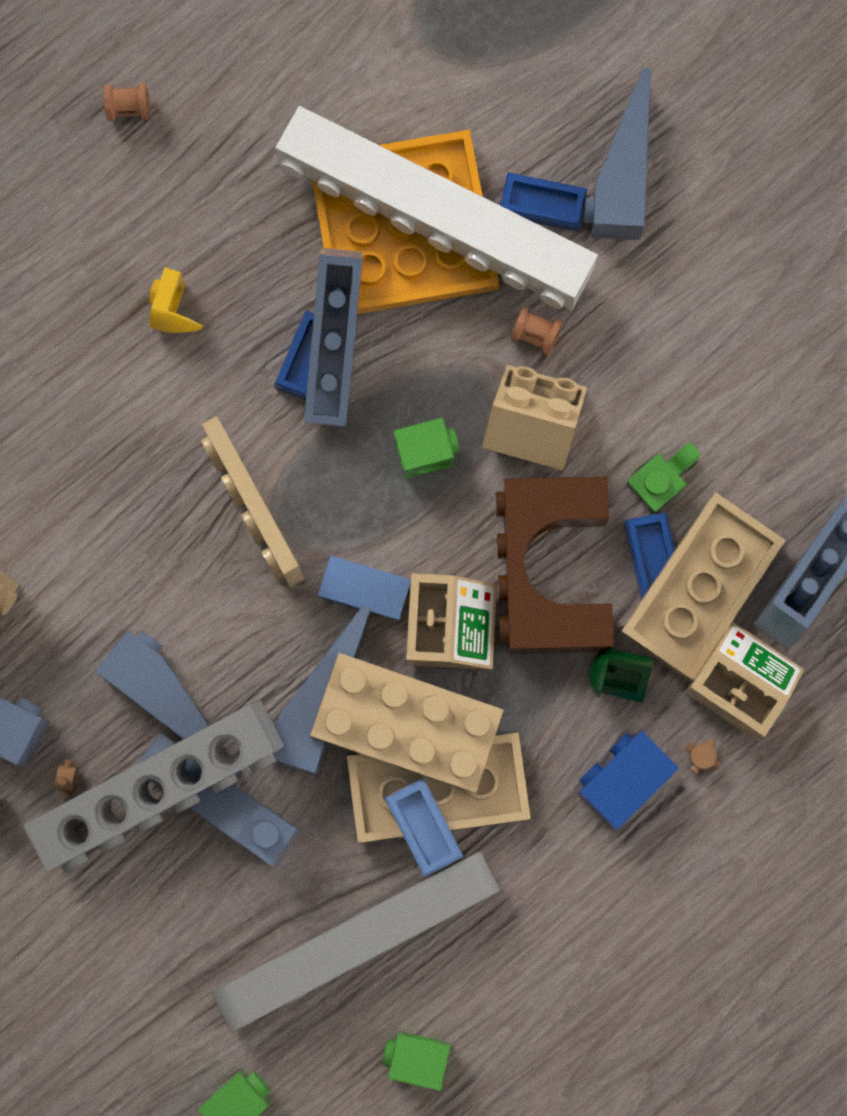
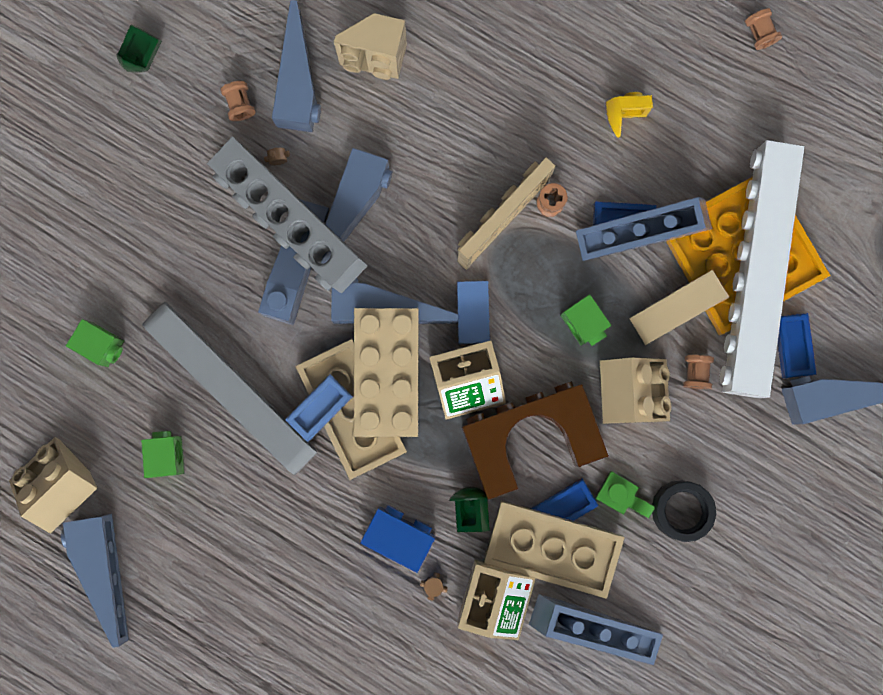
camera: 65 degrees right, 5 degrees up
none -> nougat bush [537,183,567,217]
none -> tan tile [629,270,729,345]
none -> black tyre [652,480,717,542]

